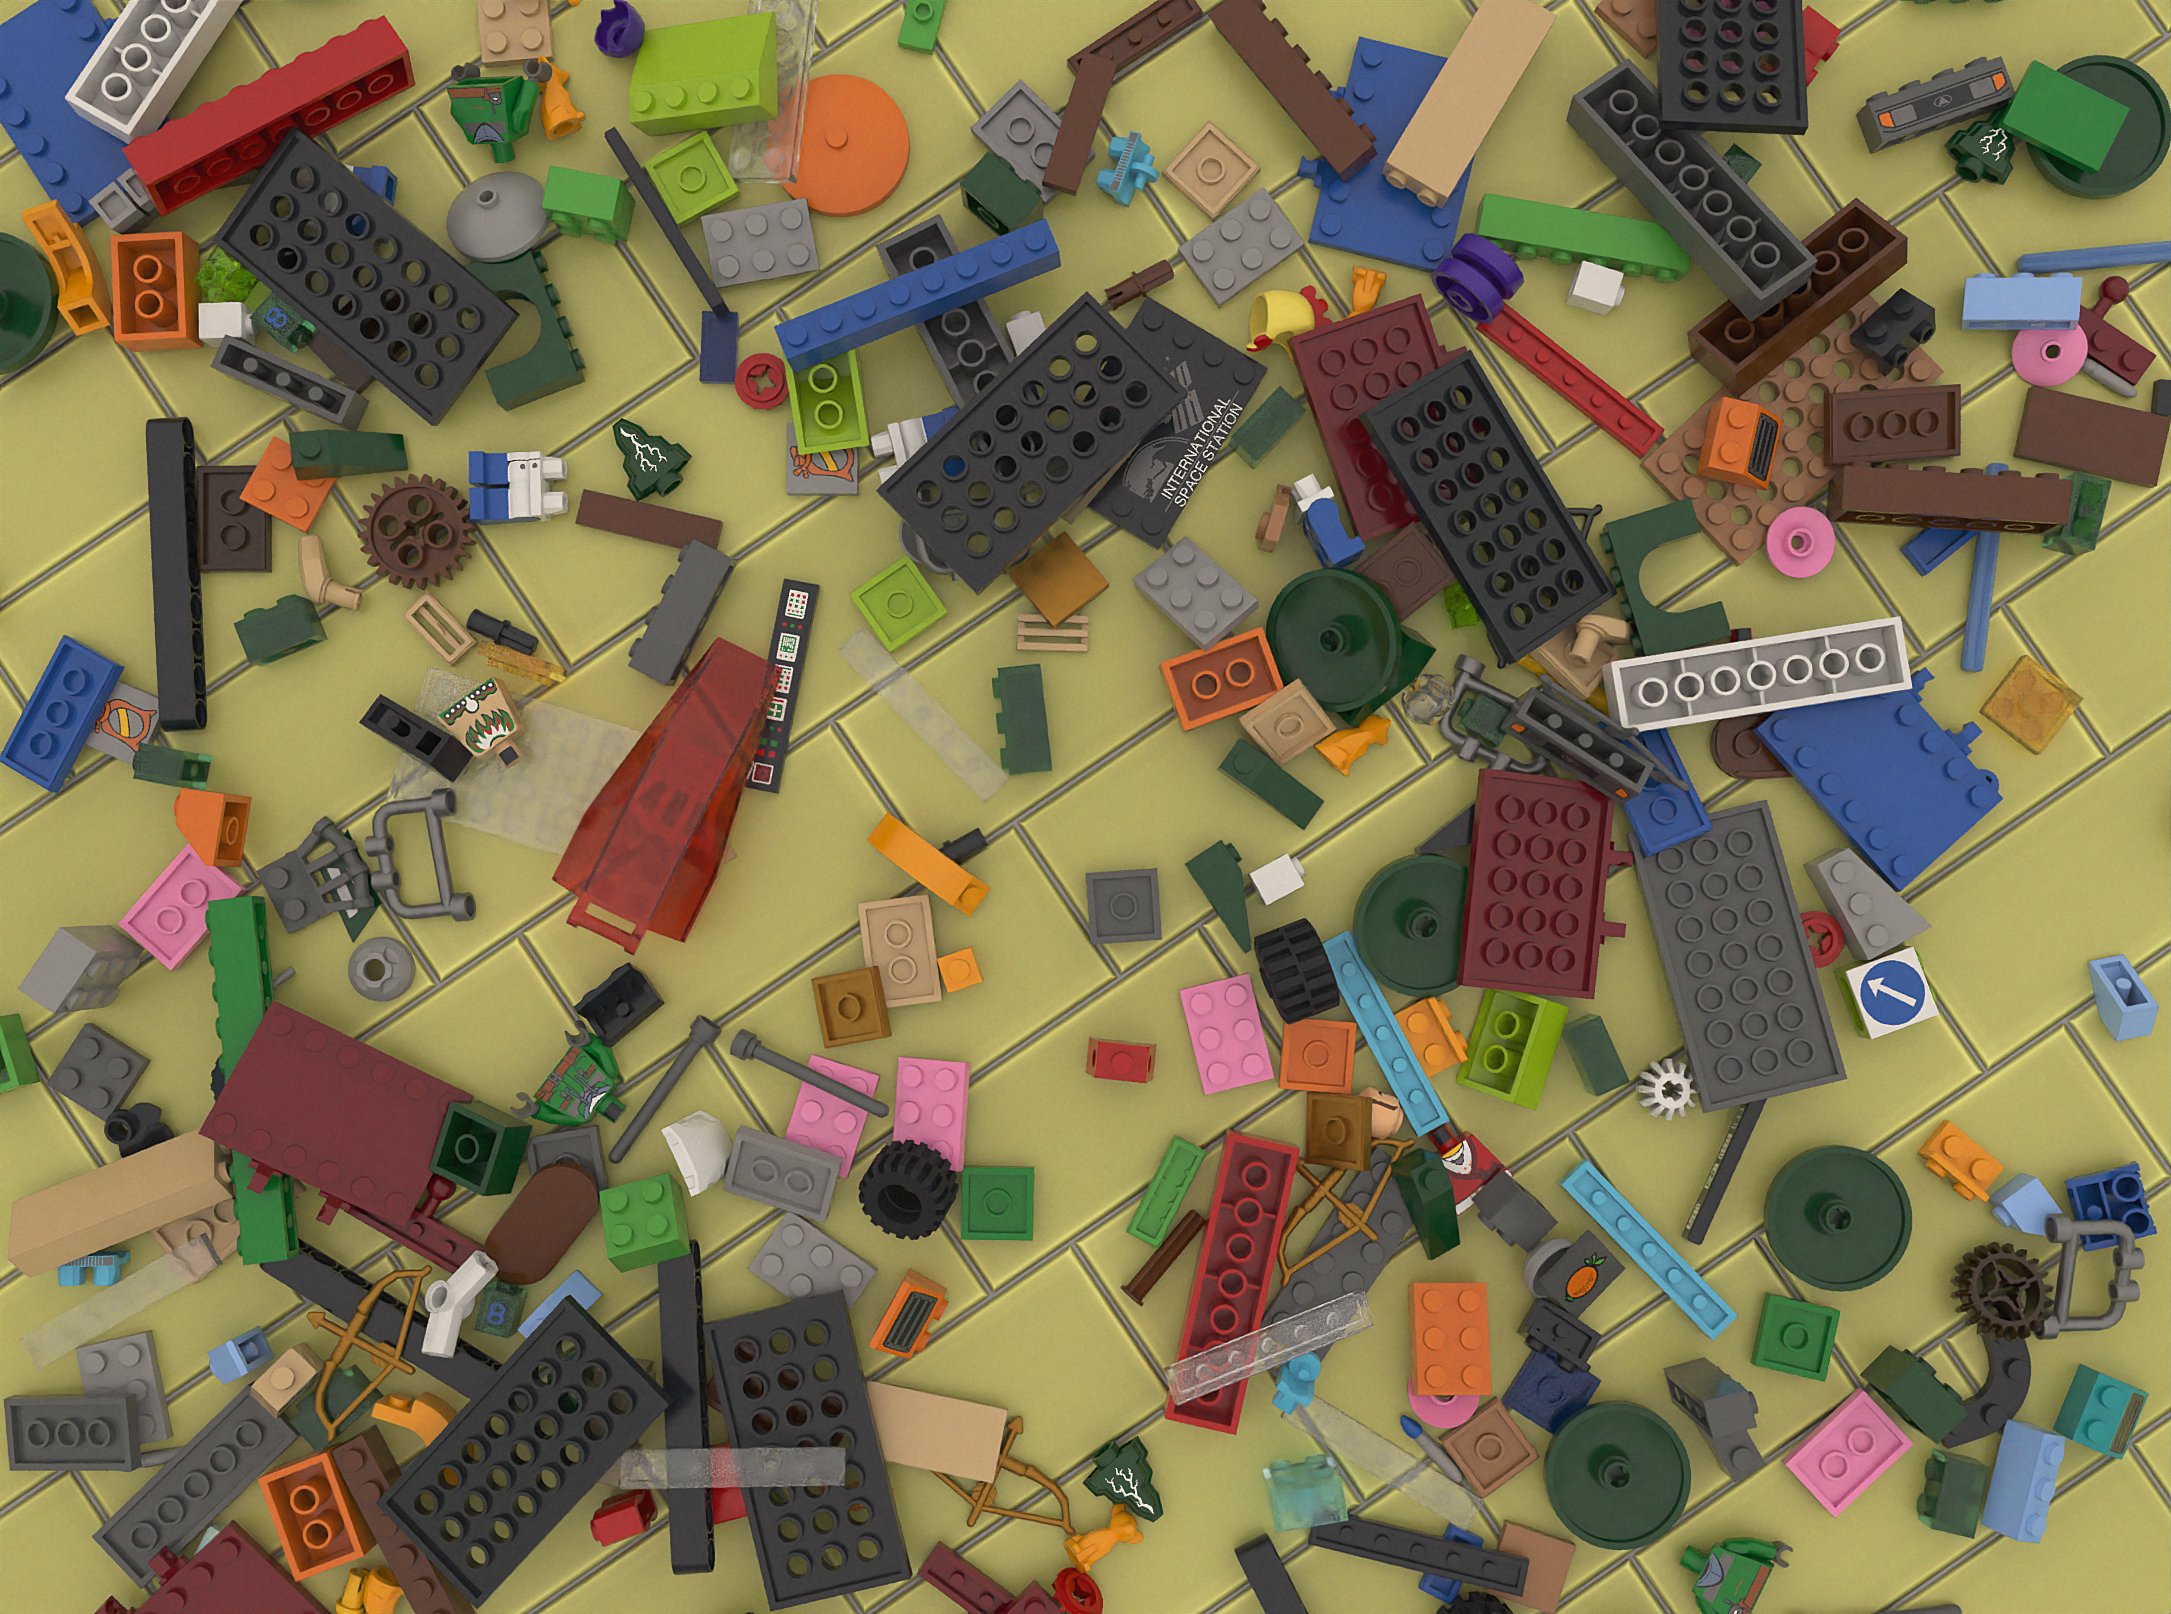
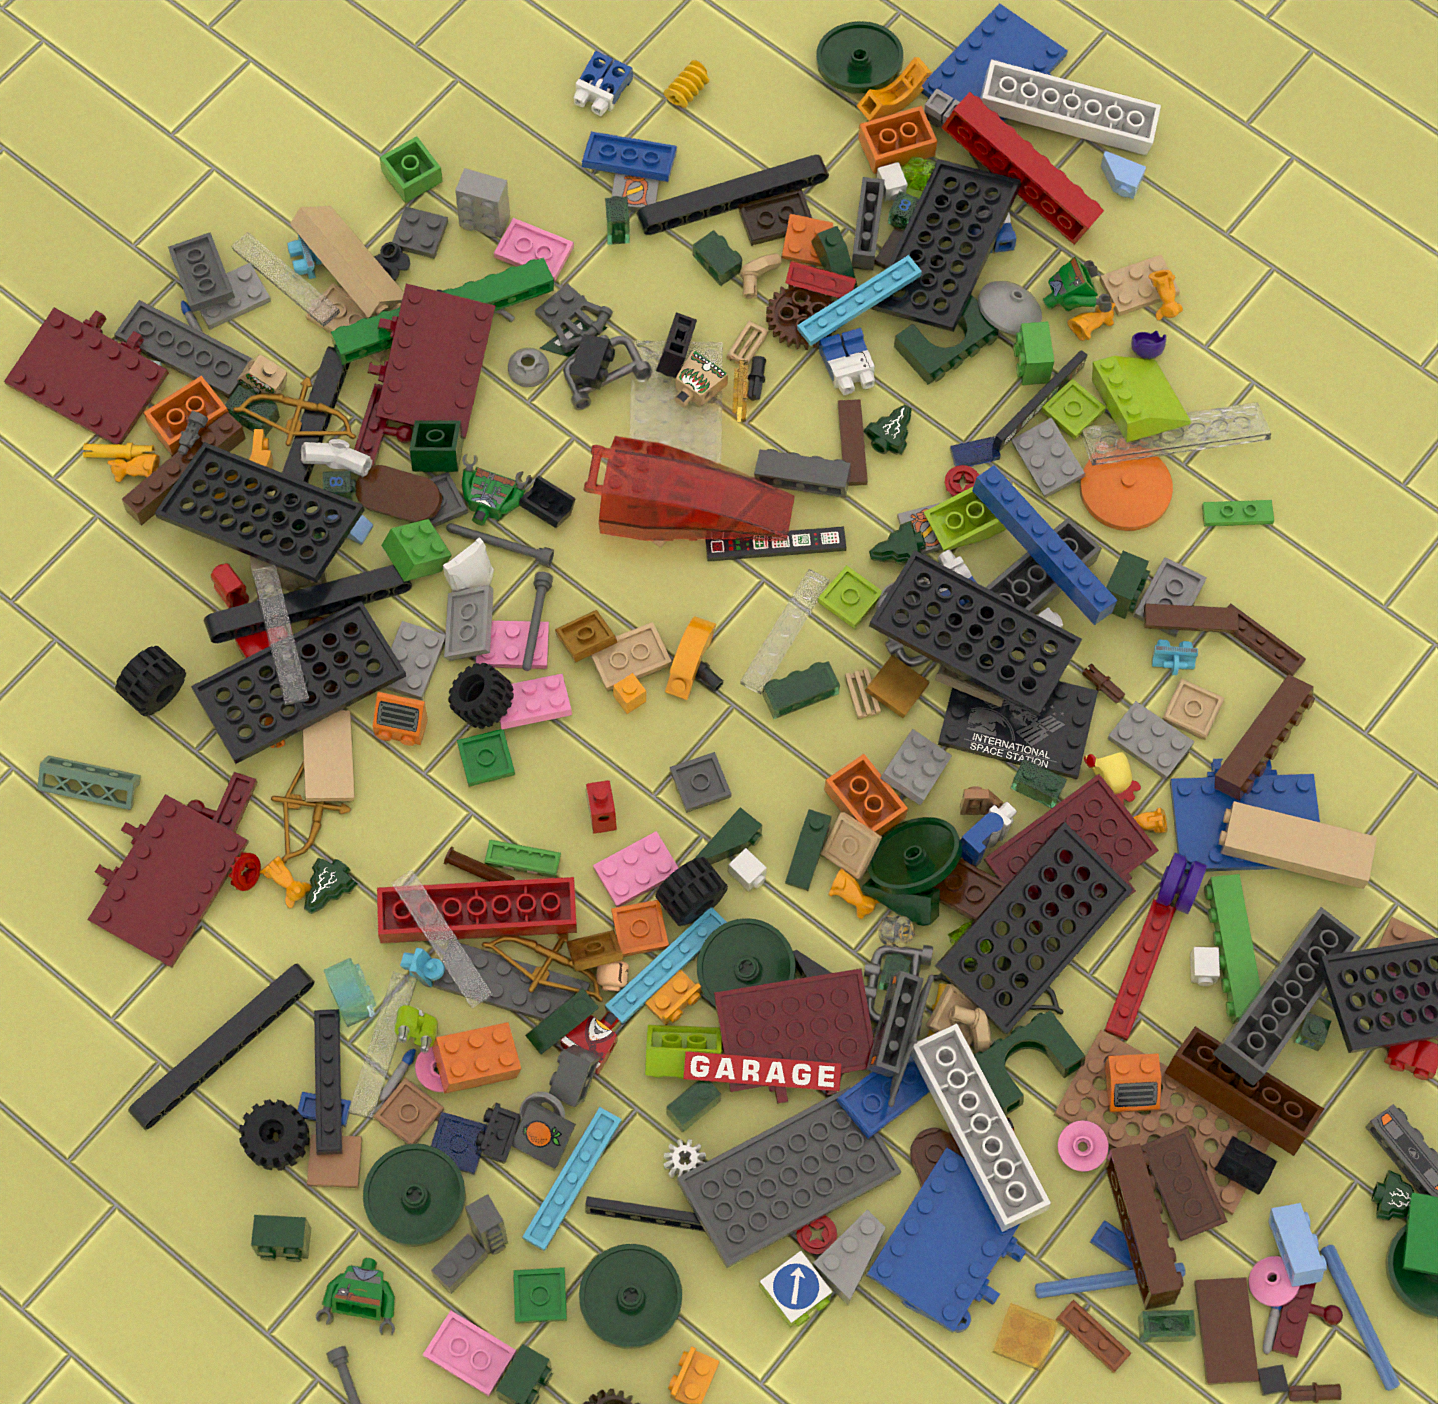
camera: 70 degrees right, 20 degrees down
orange slope [174,788,252,867] -> none
light blue slope [207,1325,275,1385] -> none
none -> dark grey piece [178,411,208,455]
none -> lime piece [394,1005,438,1053]
none -> black brick [570,334,615,390]
none -> red sticker [683,1051,841,1091]
none -> red plate [785,261,856,298]
none -> medium azure plate [797,255,922,346]
none -> dark green rock [869,521,927,564]
none -> dark orange tile [1056,1300,1131,1373]

